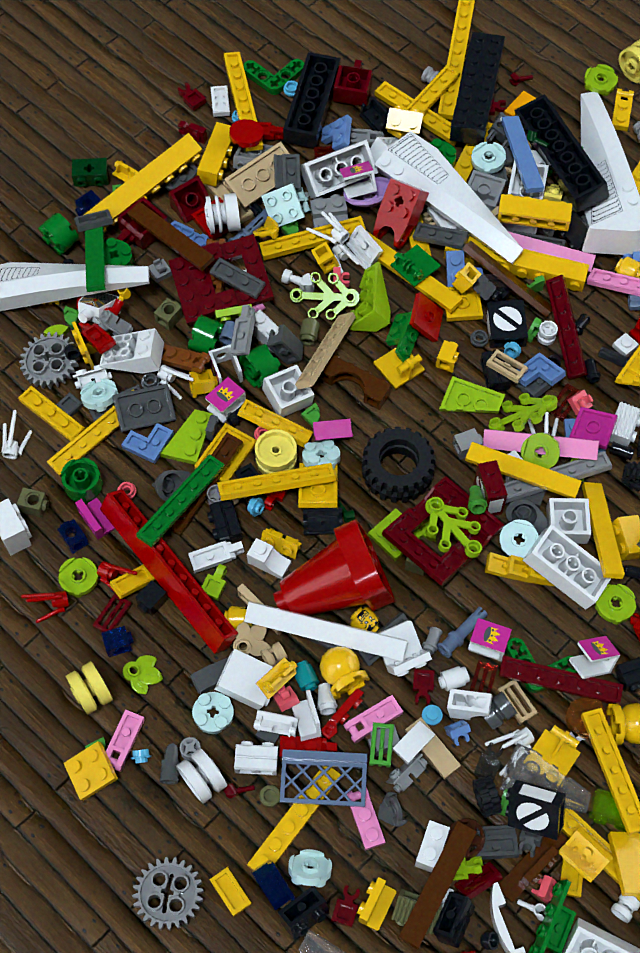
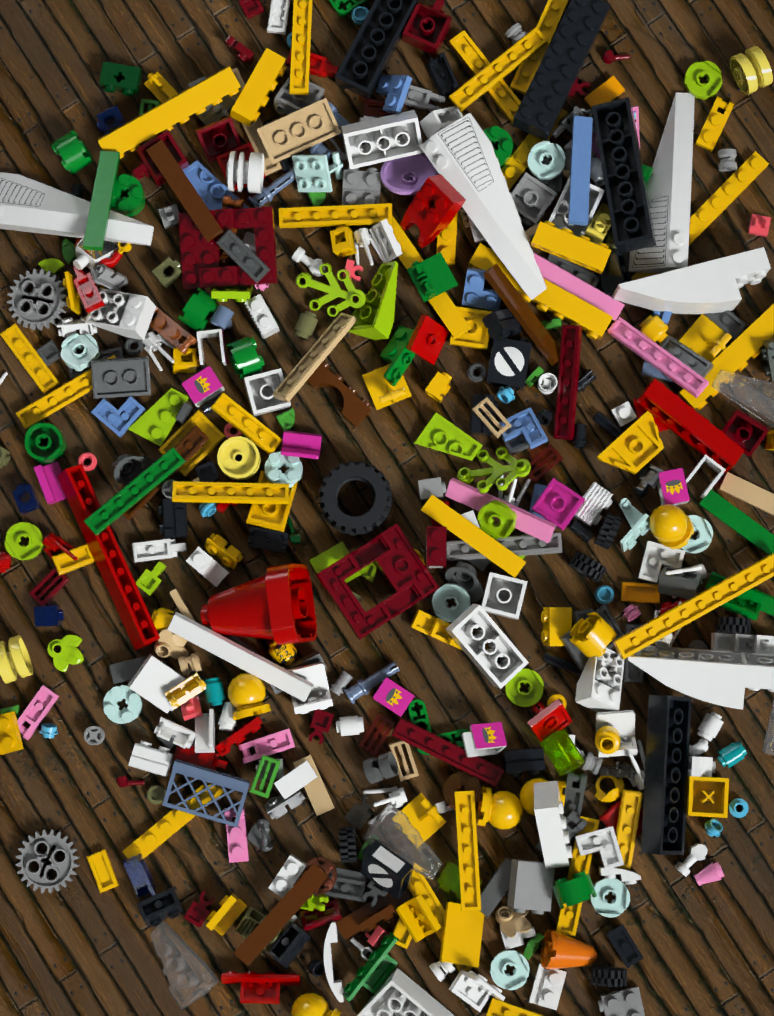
camera: 15 degrees right, 20 degrees up
black hinge [64,343,80,360] -> none
dark grey tile [74,209,113,232] -> none
black brick [136,580,168,616] -> none
dark grey hinge [159,743,180,785] -> none
white wheel [176,748,227,804] -> none
red tile [229,119,263,148] -> none
light grey hinge [230,305,255,356] -> none
yellow piece [253,216,279,240] -> none
dark grey hinge [267,324,303,365] -> none
dark grey plate [273,154,301,190] -> none
light aqua plate [288,849,332,887] -> none
white plant [306,211,350,245] -> none
white piece [339,161,377,199] -> none
bracket [386,106,424,135] -> none
dark grey tile [413,222,469,250] -> none
medium azure plate [422,705,443,726] -> none
lime plant [425,497,482,558] -> none
medium blue tile [444,719,471,746] -> none
white arch [447,689,492,720] -> none
yellow brick [452,262,482,294] -> none
bright green cone [468,485,487,514] -> none
dark green hand [526,131,549,148] -> none
coral tile [567,390,593,416] -> none
yellow tile [582,482,625,579] -> none

